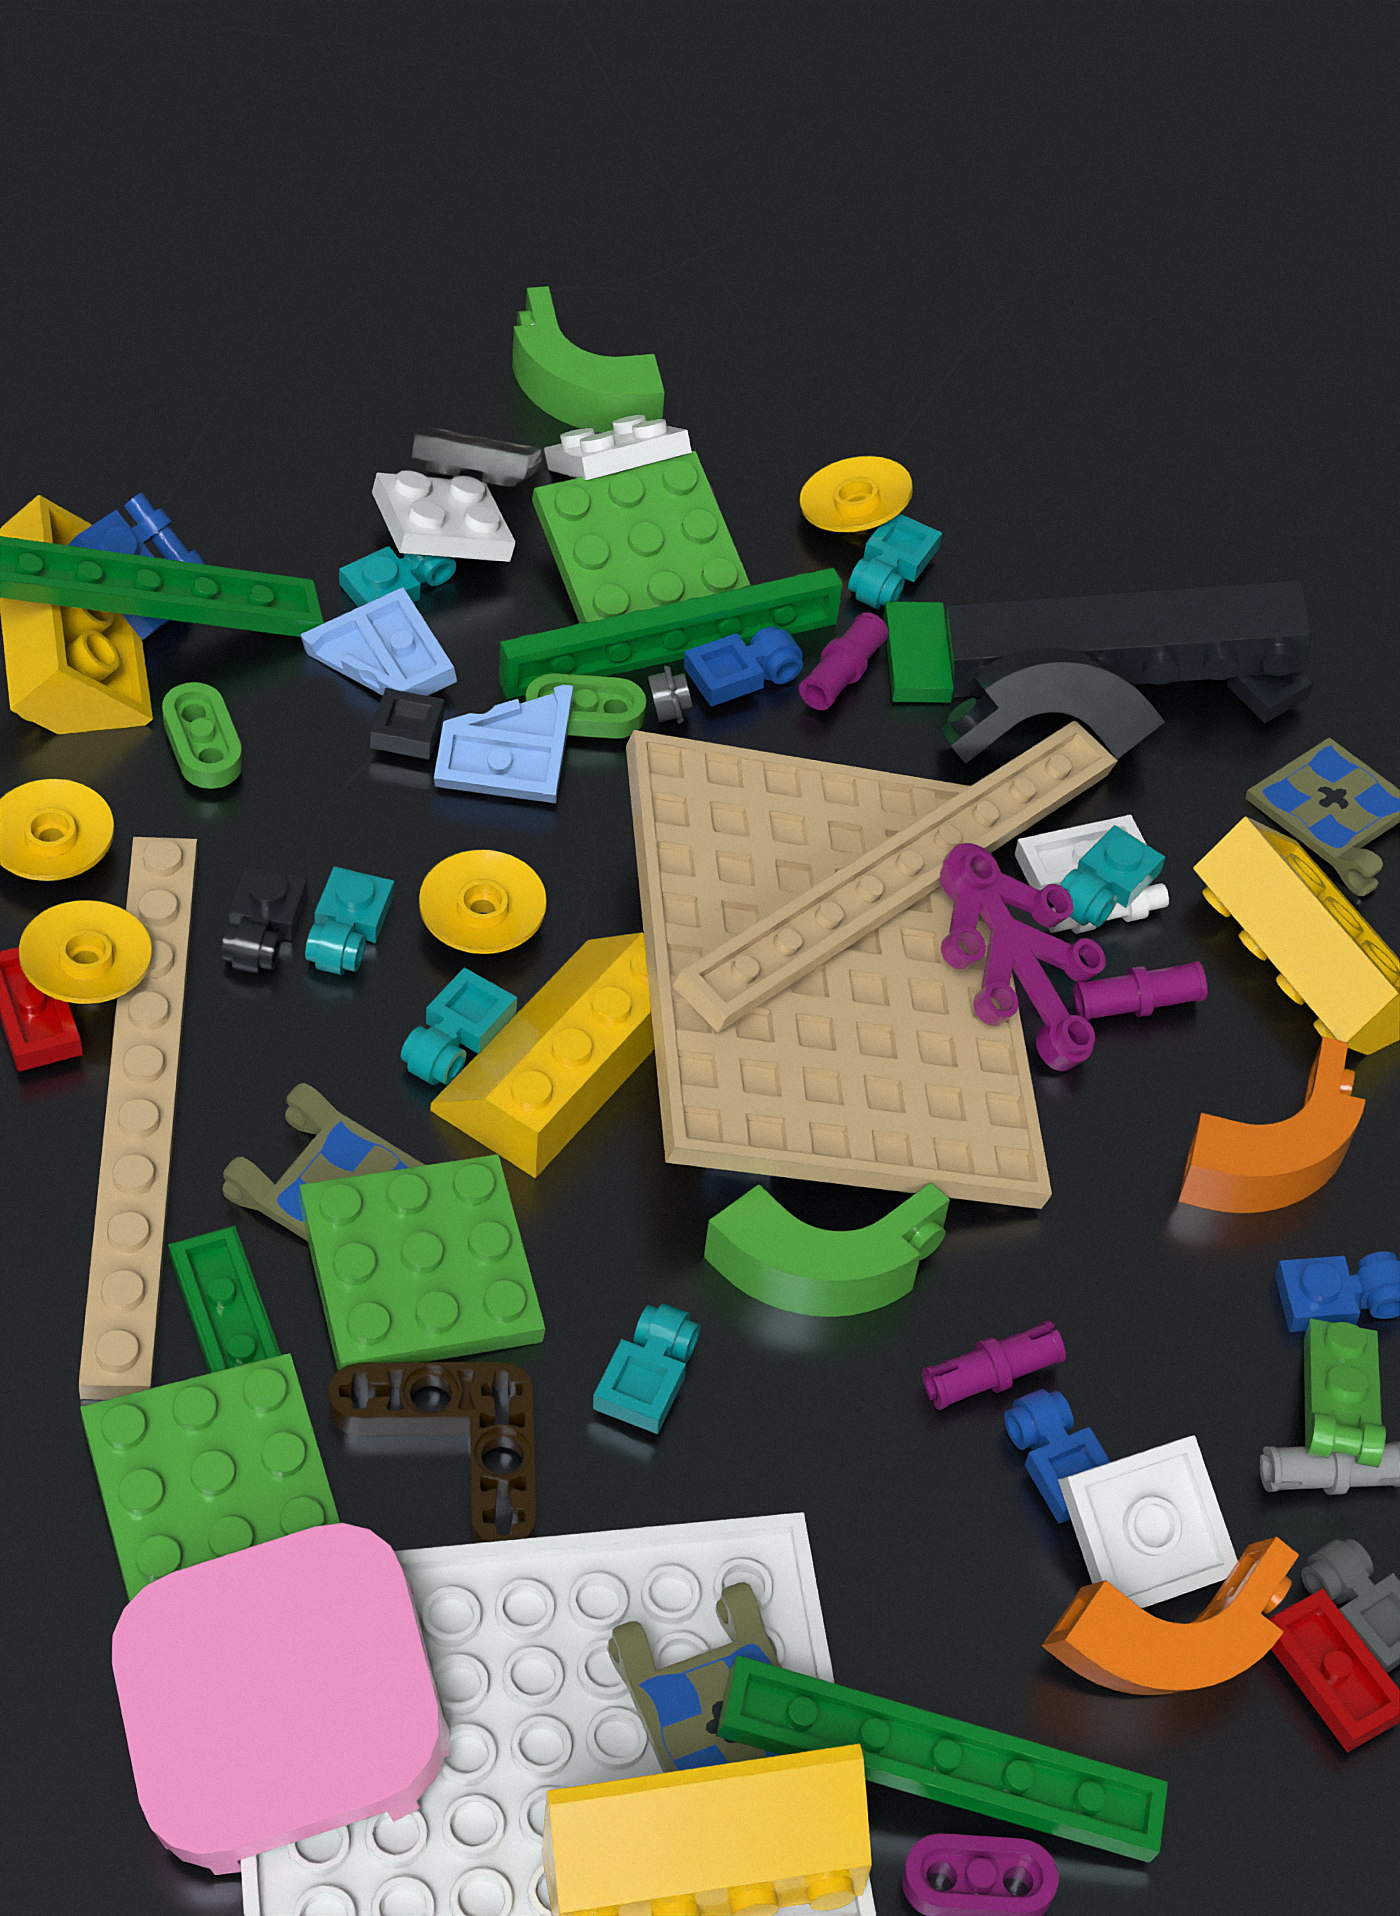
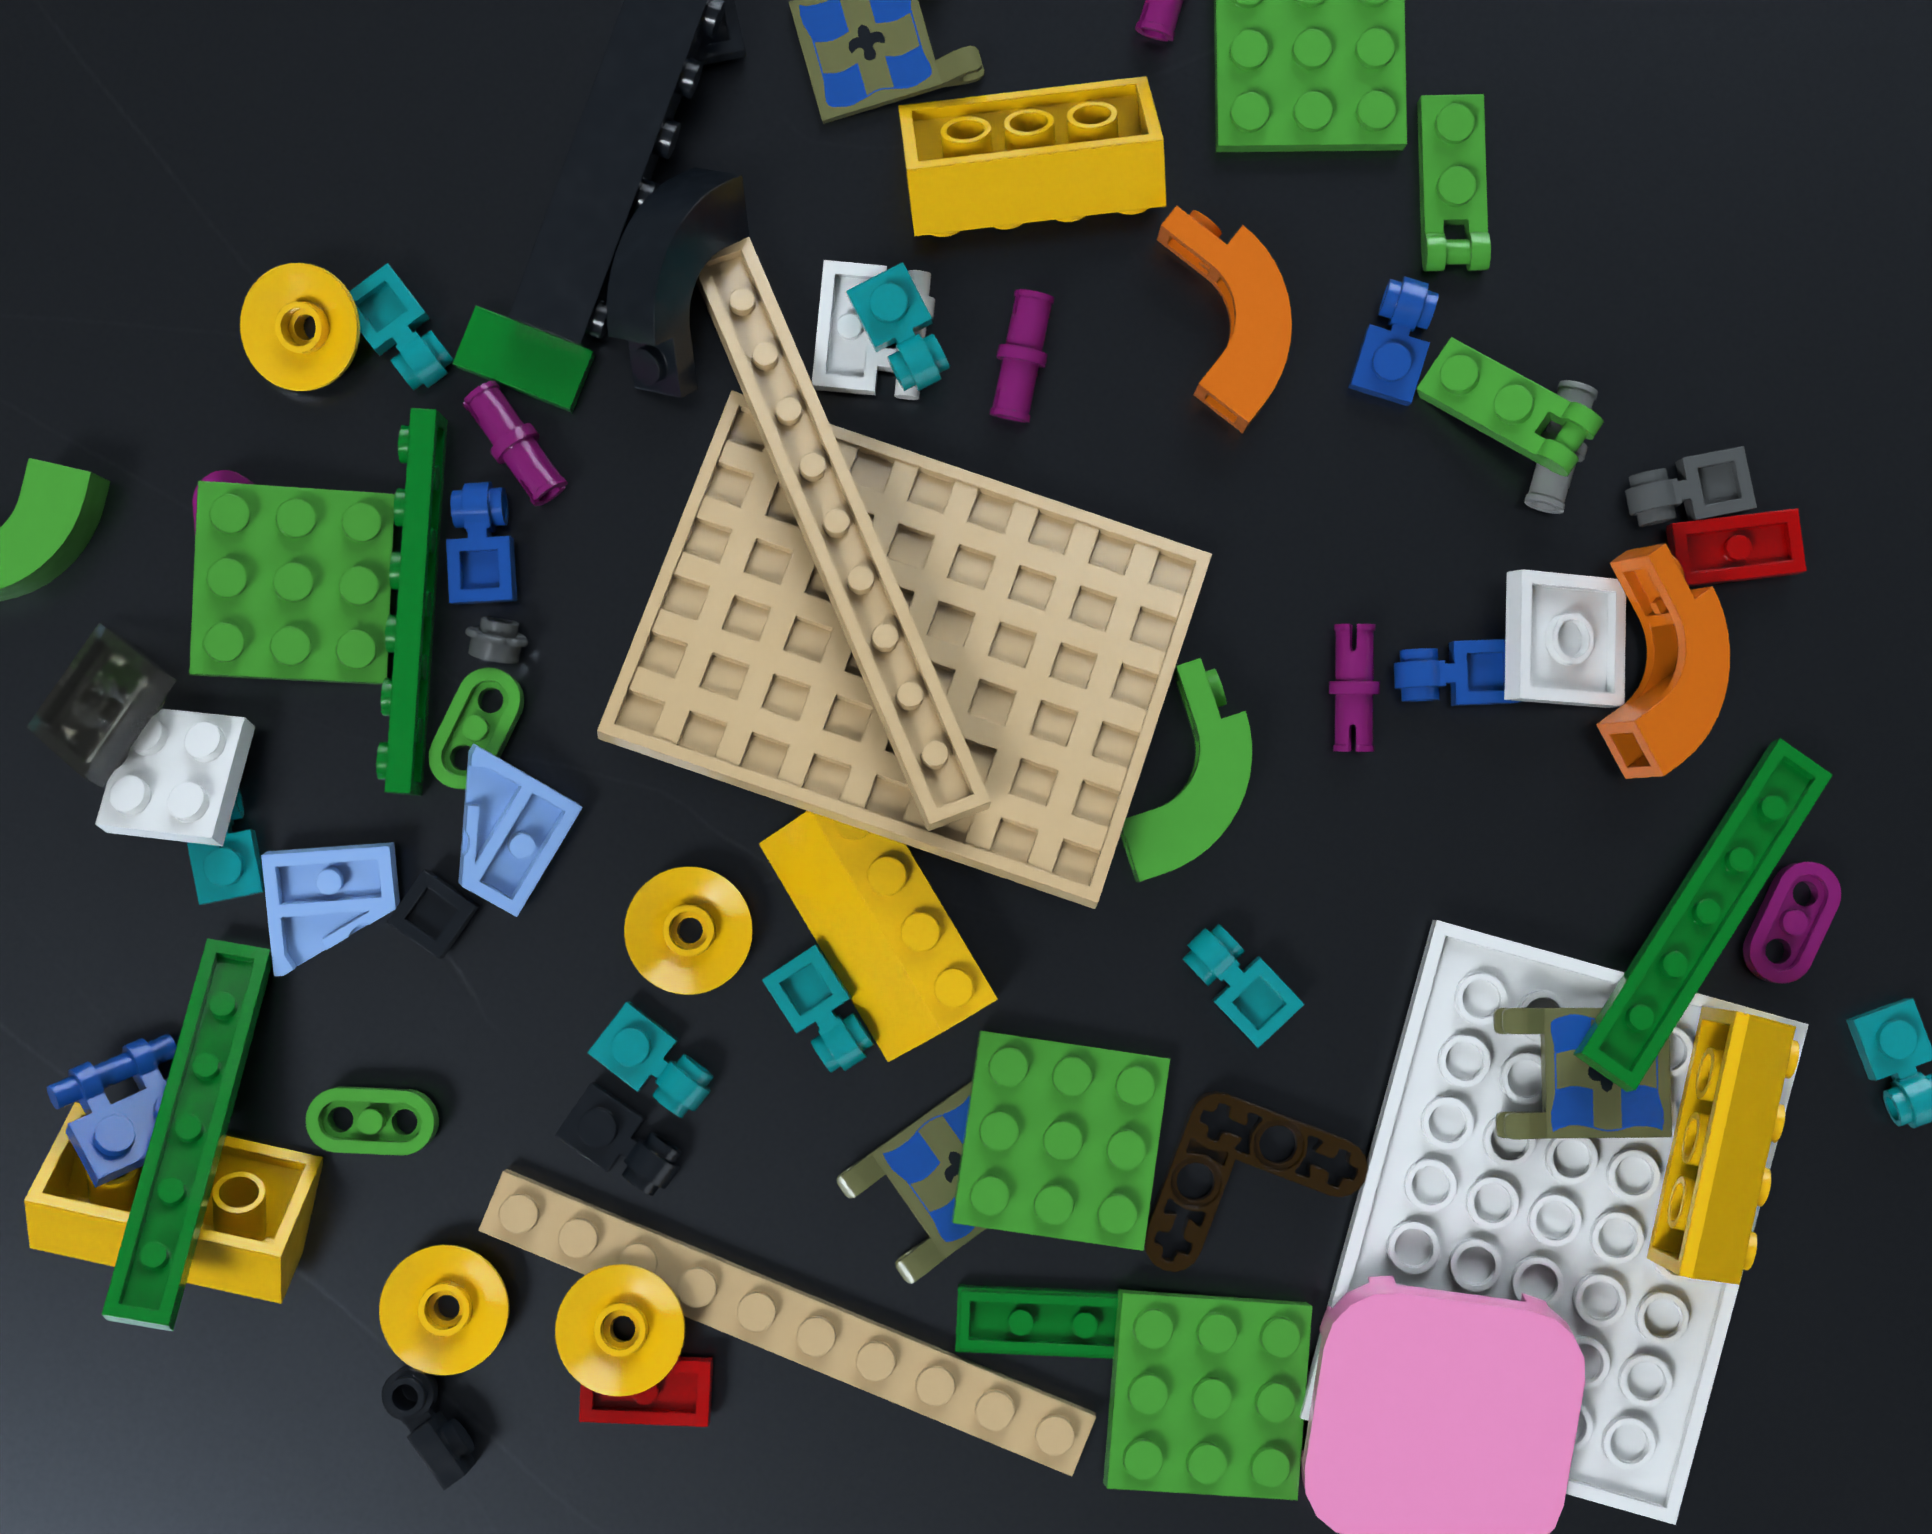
camera: 60 degrees left, 35 degrees up
white plate [544,415,692,480] -> none
magenta plant [940,843,1106,1071] -> none

